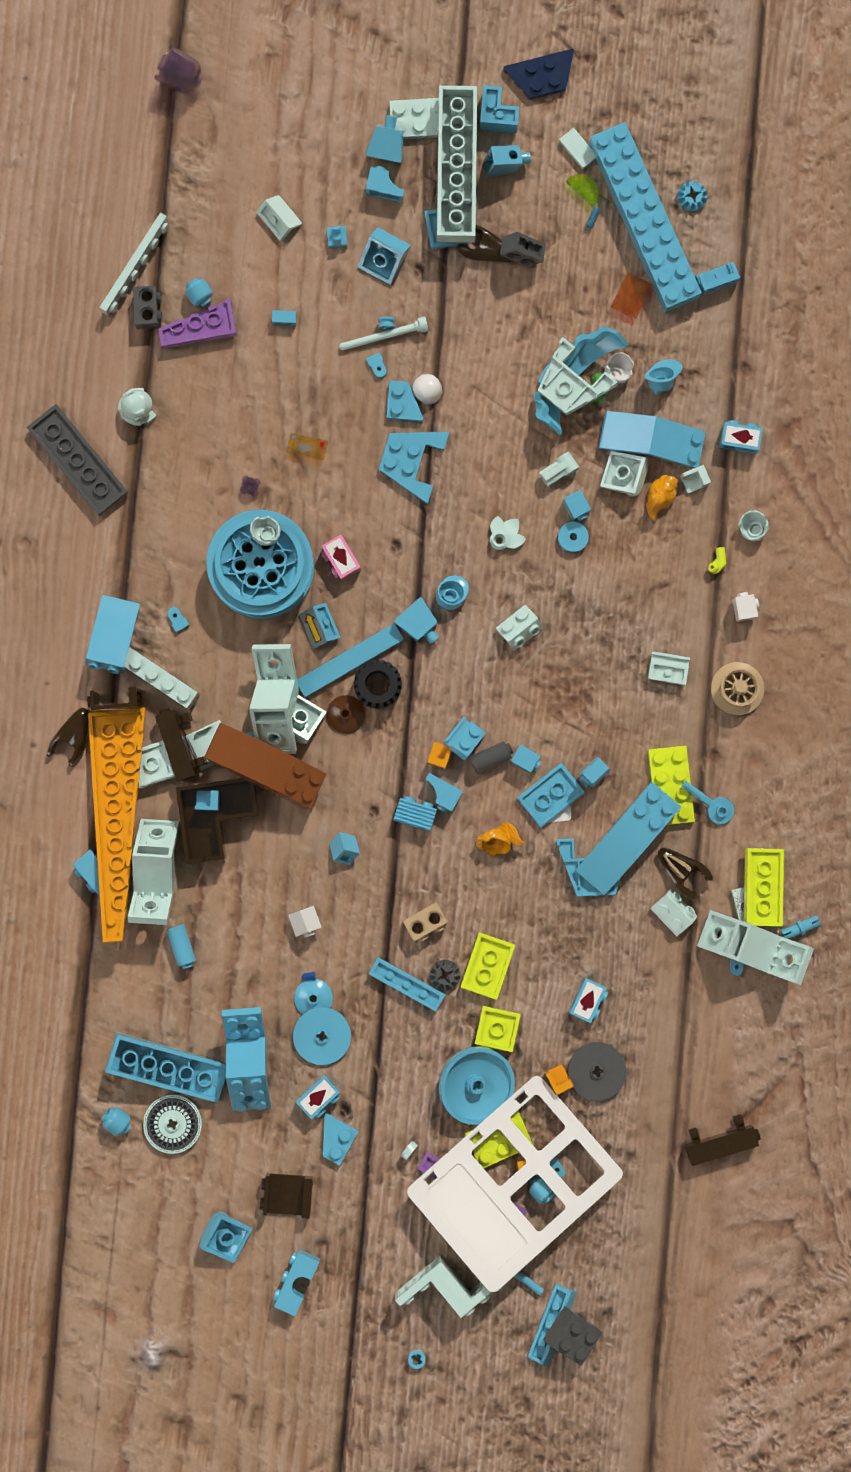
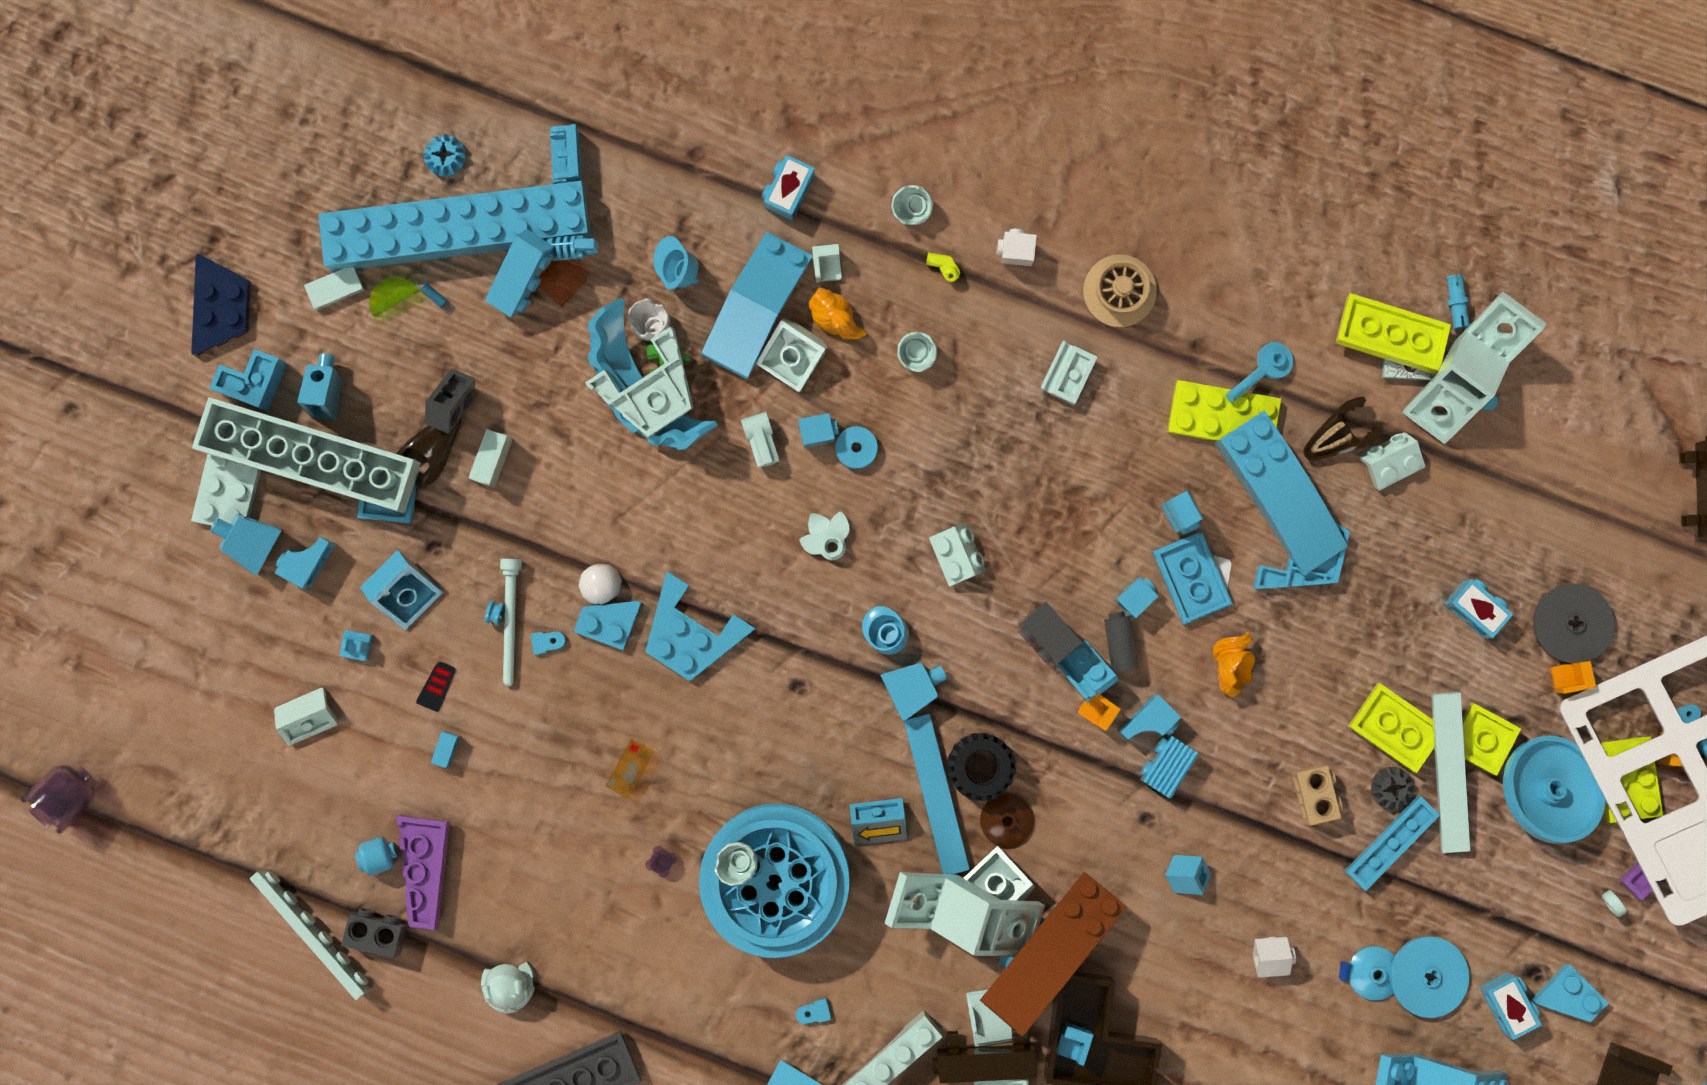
camera: 70 degrees left, 0 degrees up
brick [320,535,361,581] -> none
none -> black sticker [416,662,455,712]
none -> light aqua panel [469,429,513,488]
none -> medium azure brick [485,229,554,318]
none -> medium azure hinge [546,235,599,261]
none -> light aqua hair [897,331,937,372]
none -> dark grey brick [1018,602,1082,664]
none -> light aqua tile [1431,692,1470,853]

